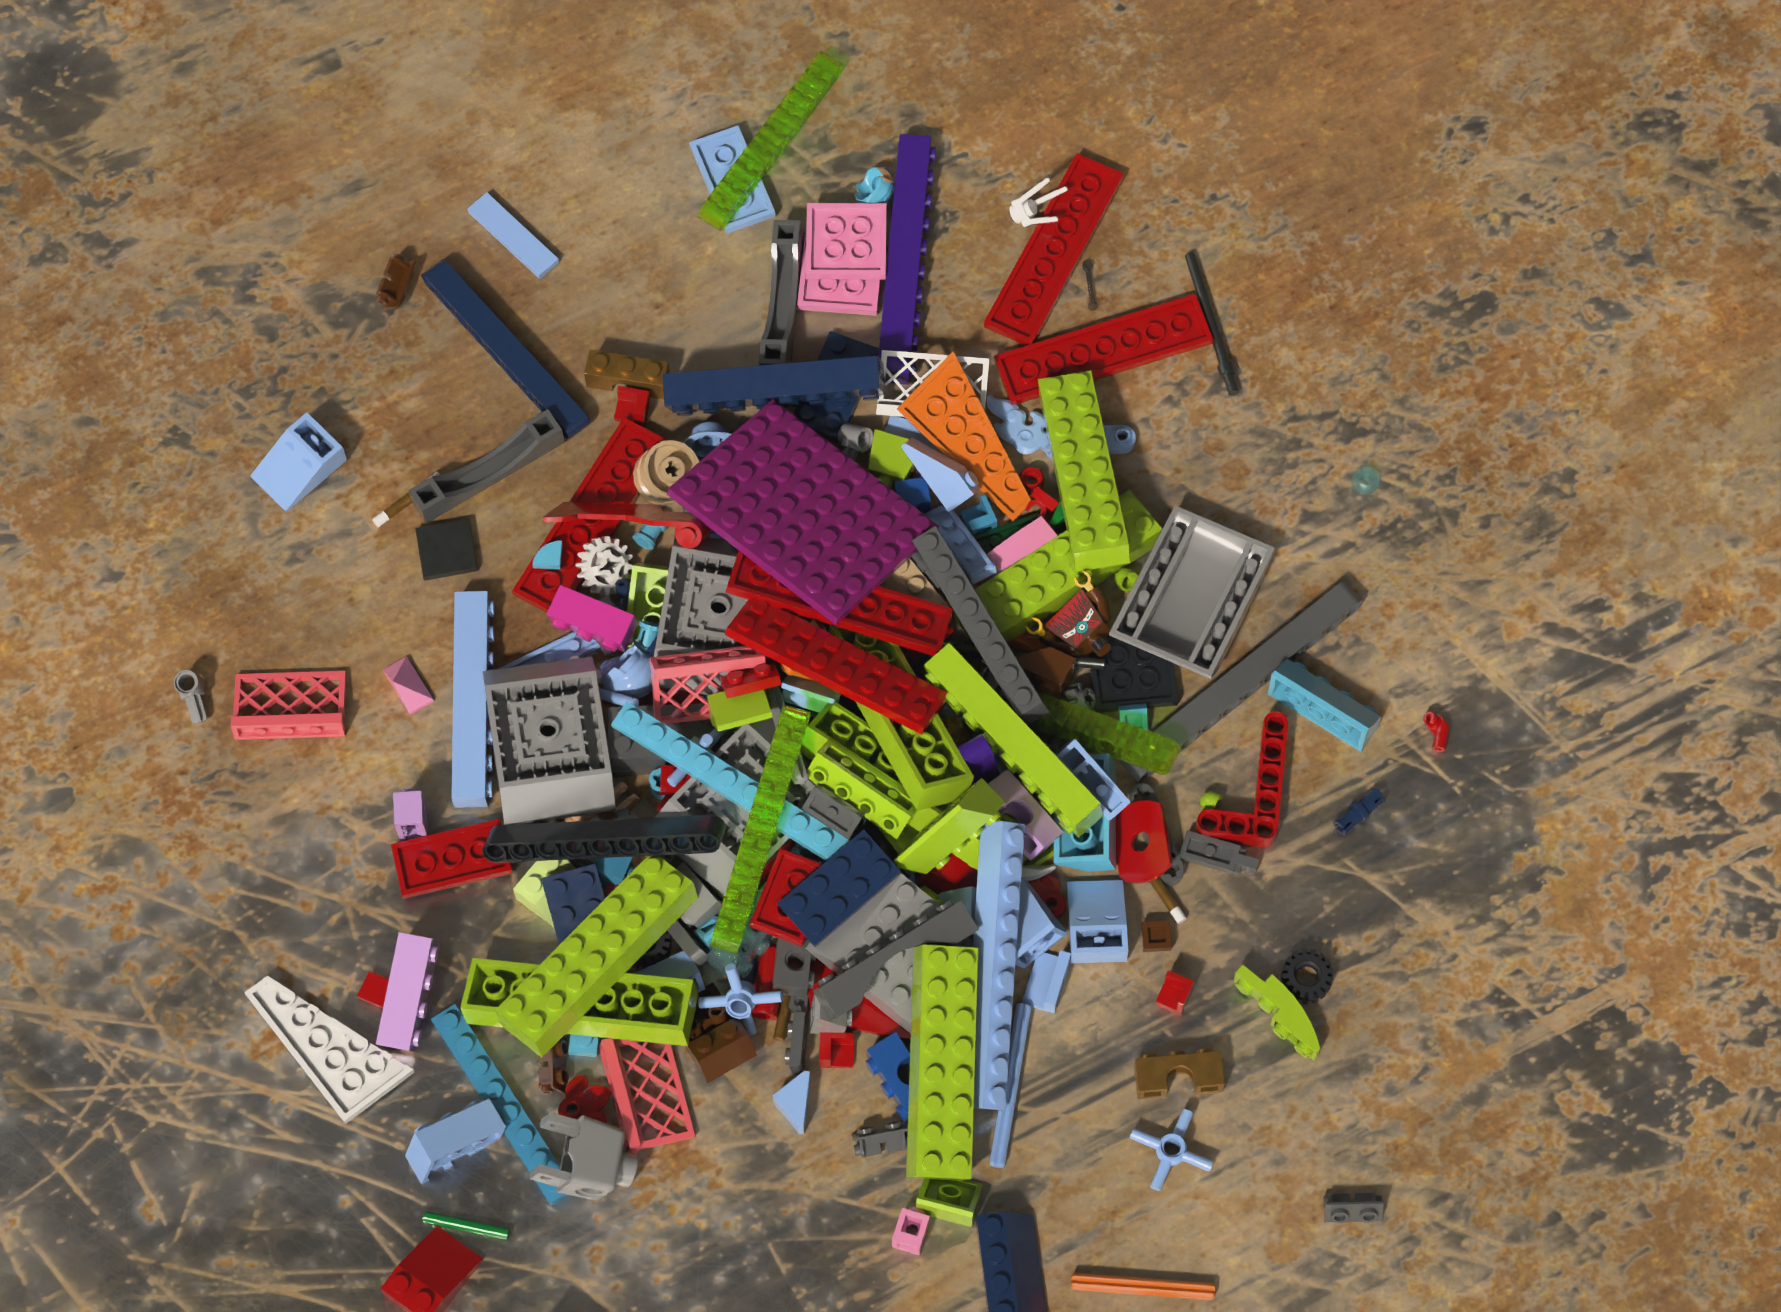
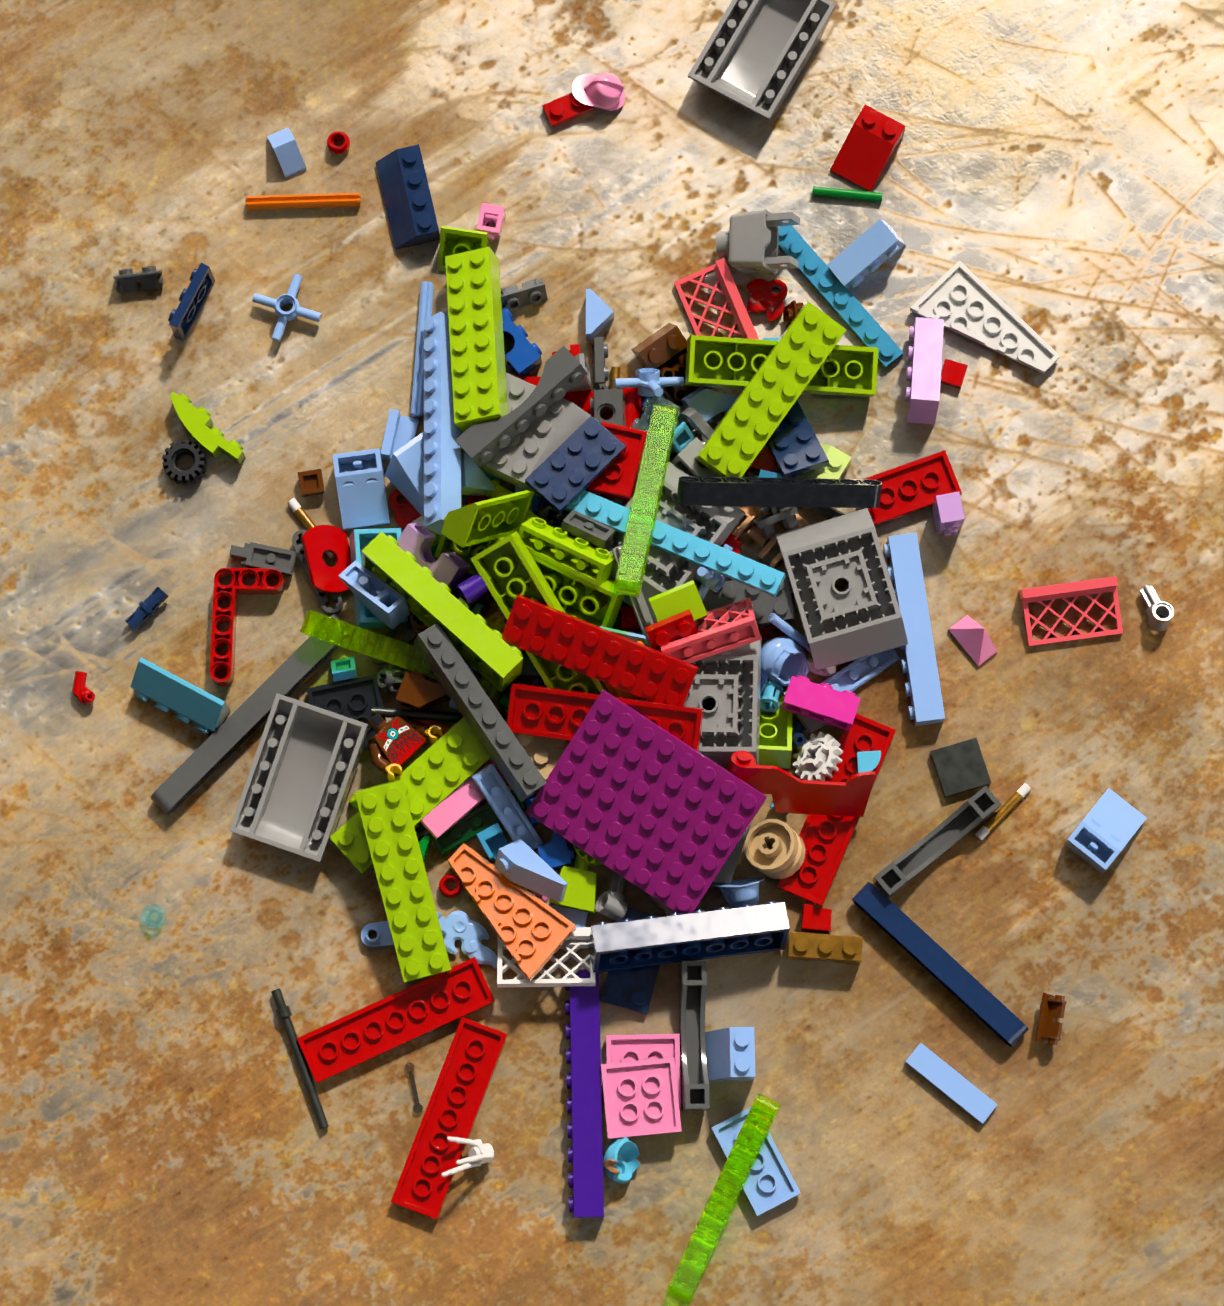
camera: 175 degrees right, 10 degrees up
red tile [1025,486,1059,518] -> none
pearl gold arch [1134,1048,1225,1099] -> none
red panel [1155,971,1194,1016] -> none
lime hinge [1200,791,1223,810] -> none
none -> dark blue plate [168,263,215,341]
none -> light blue slope [705,1027,755,1082]

